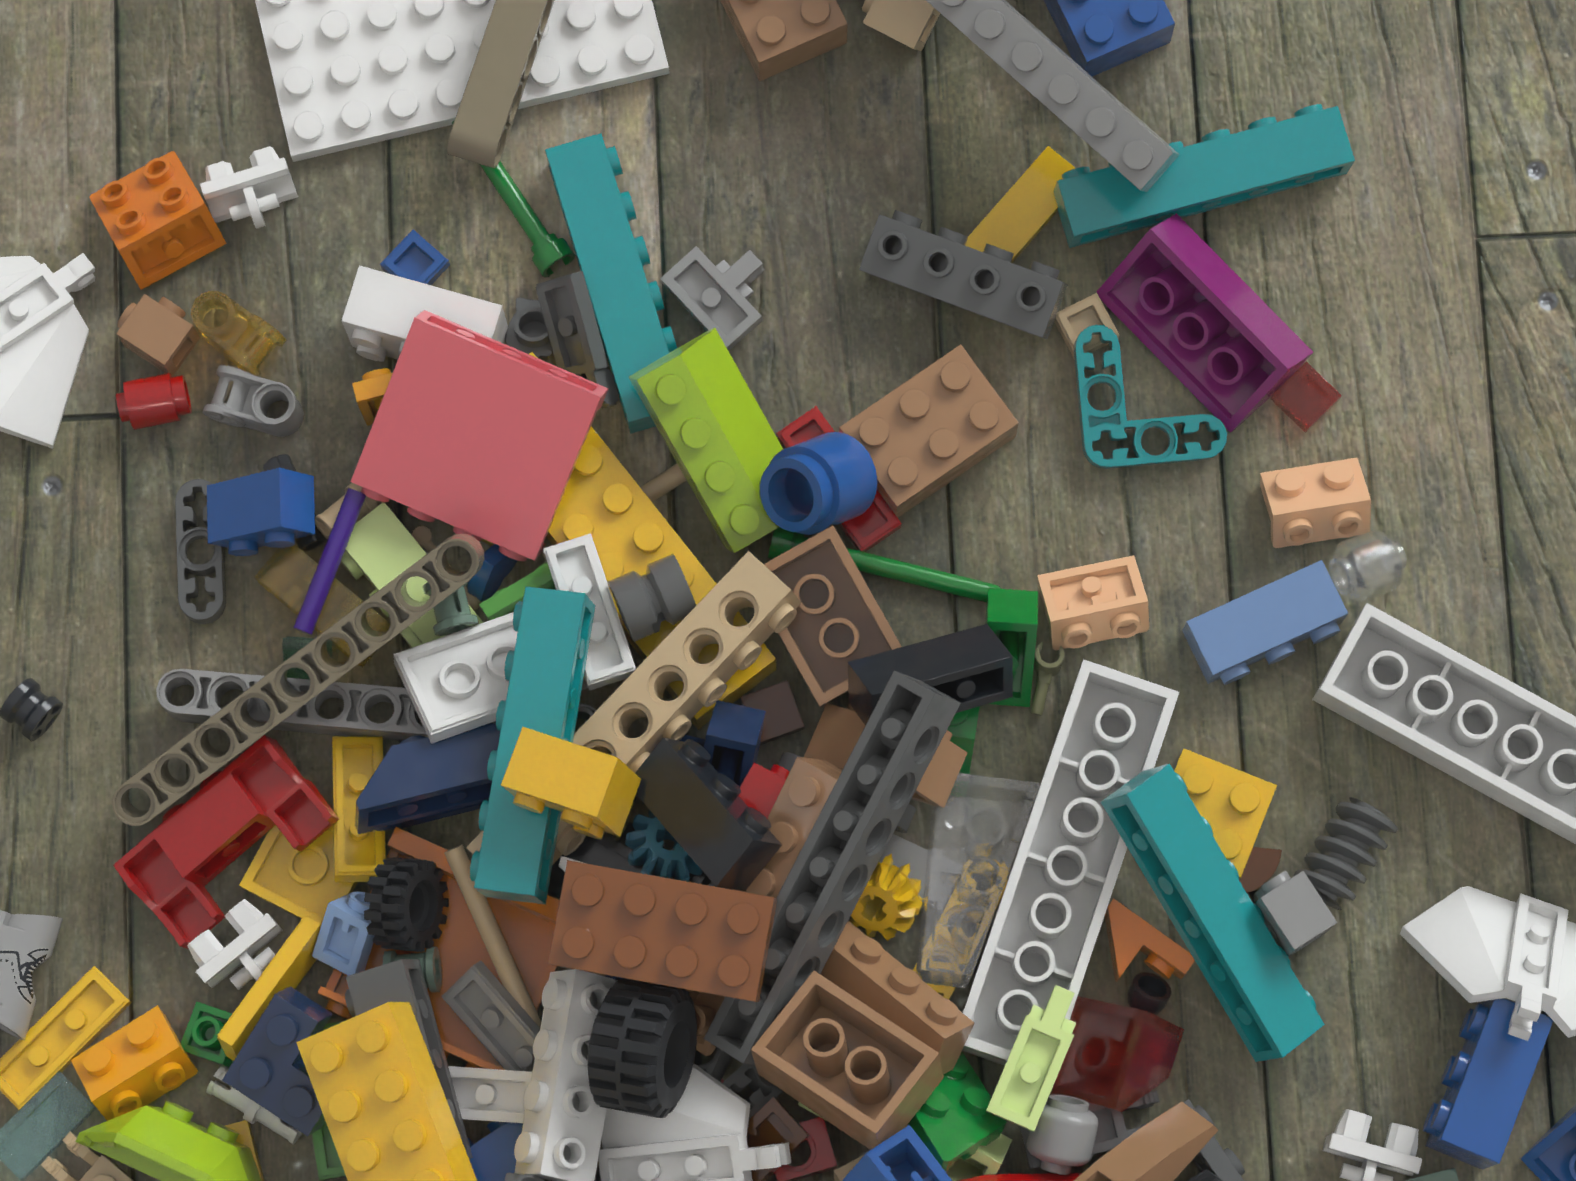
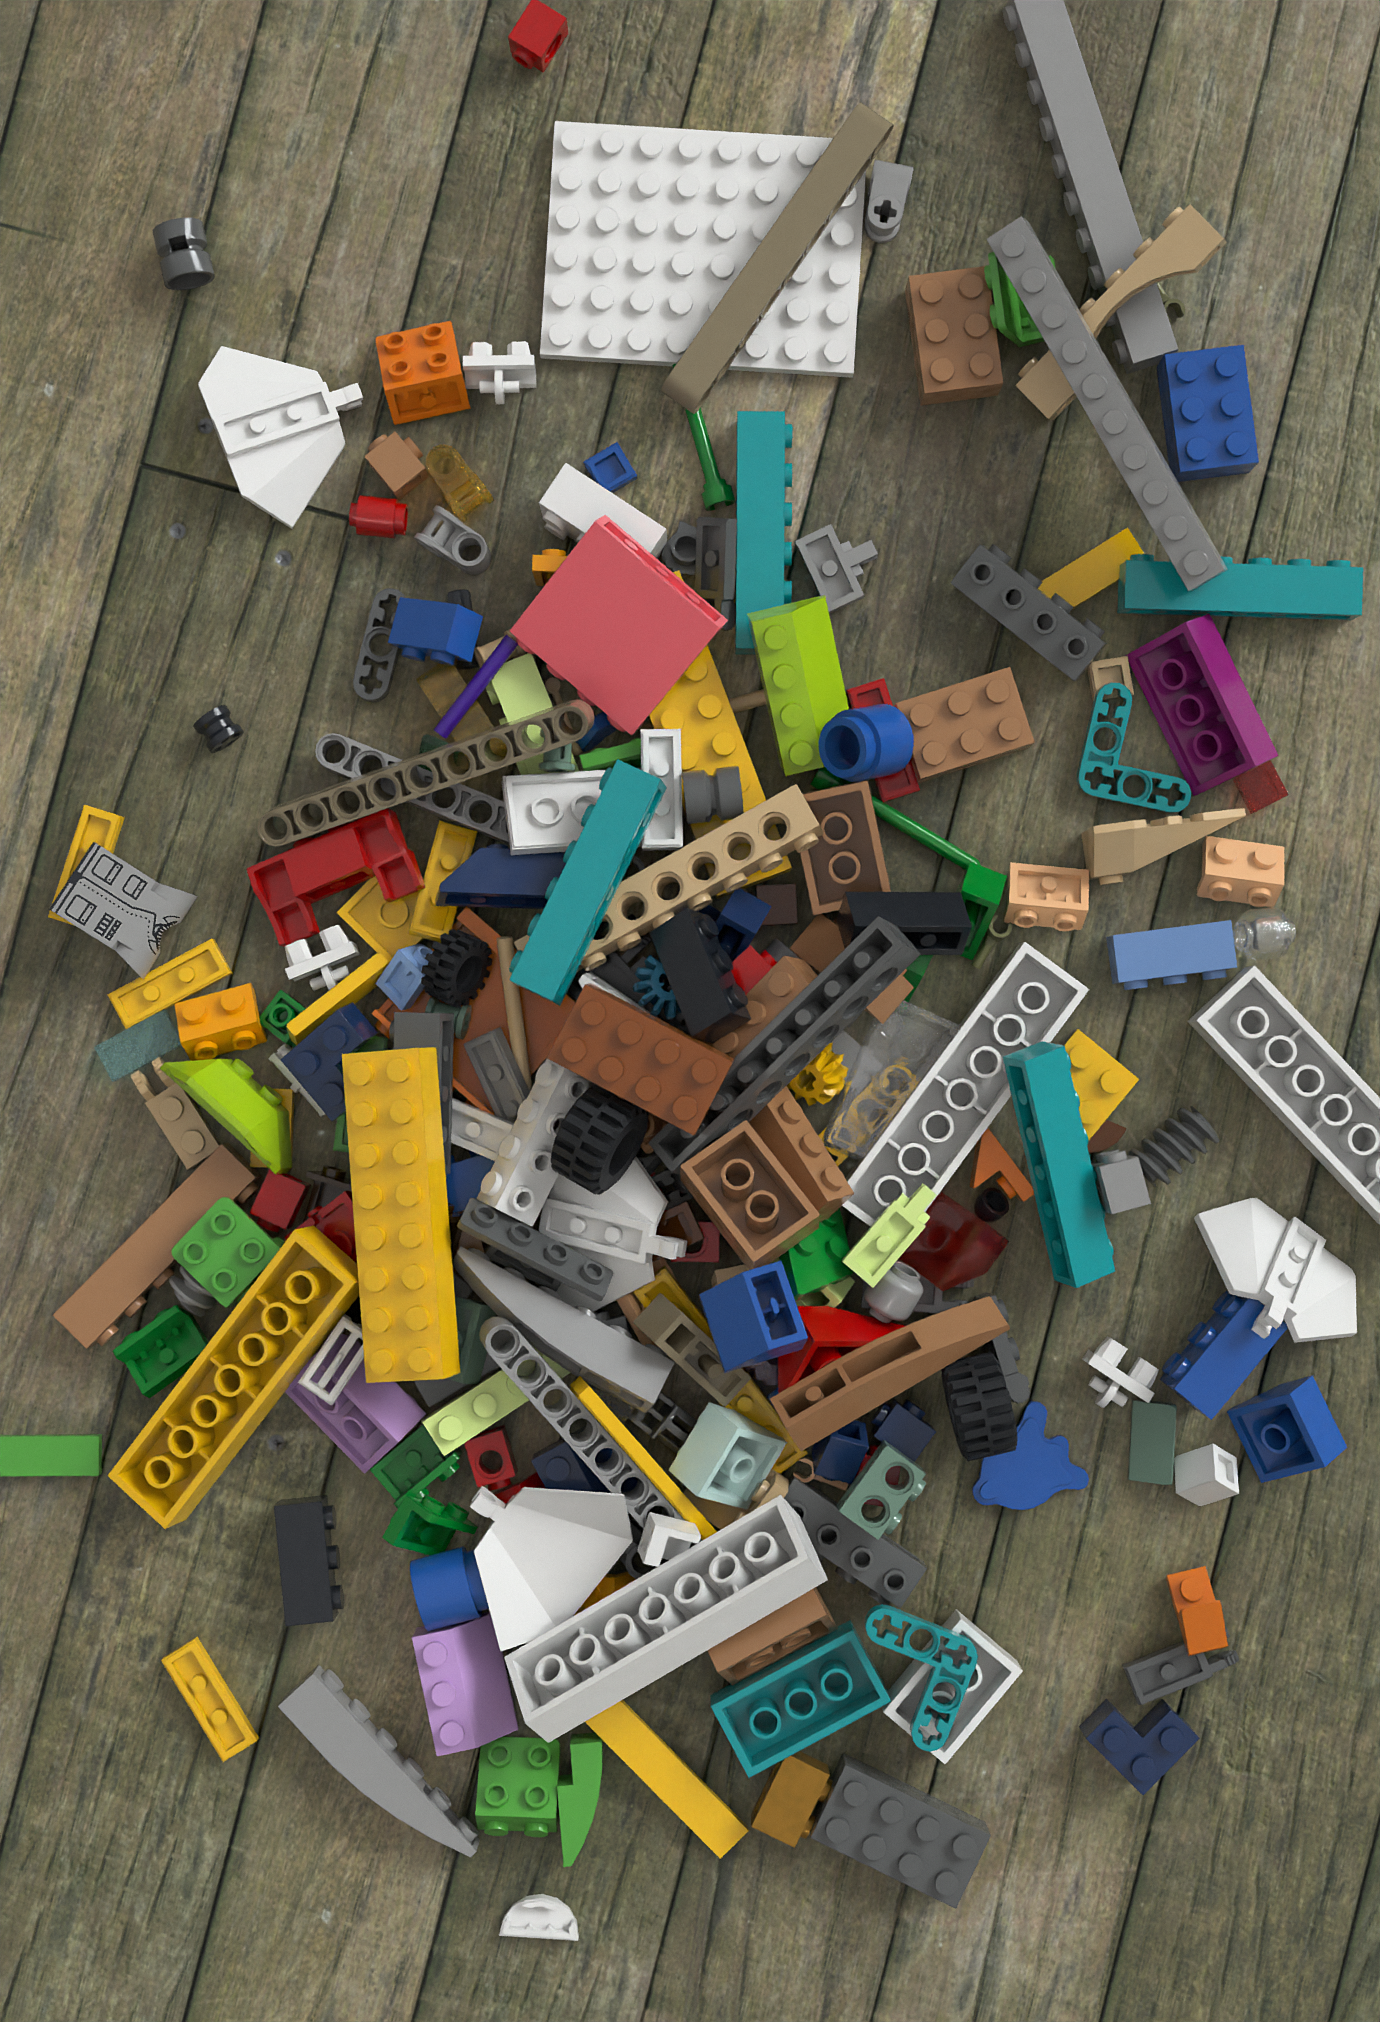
camera: 15 degrees right, 10 degrees up
yellow brick [501,726,641,840] -> none
none -> tan wedge [1081,808,1246,886]

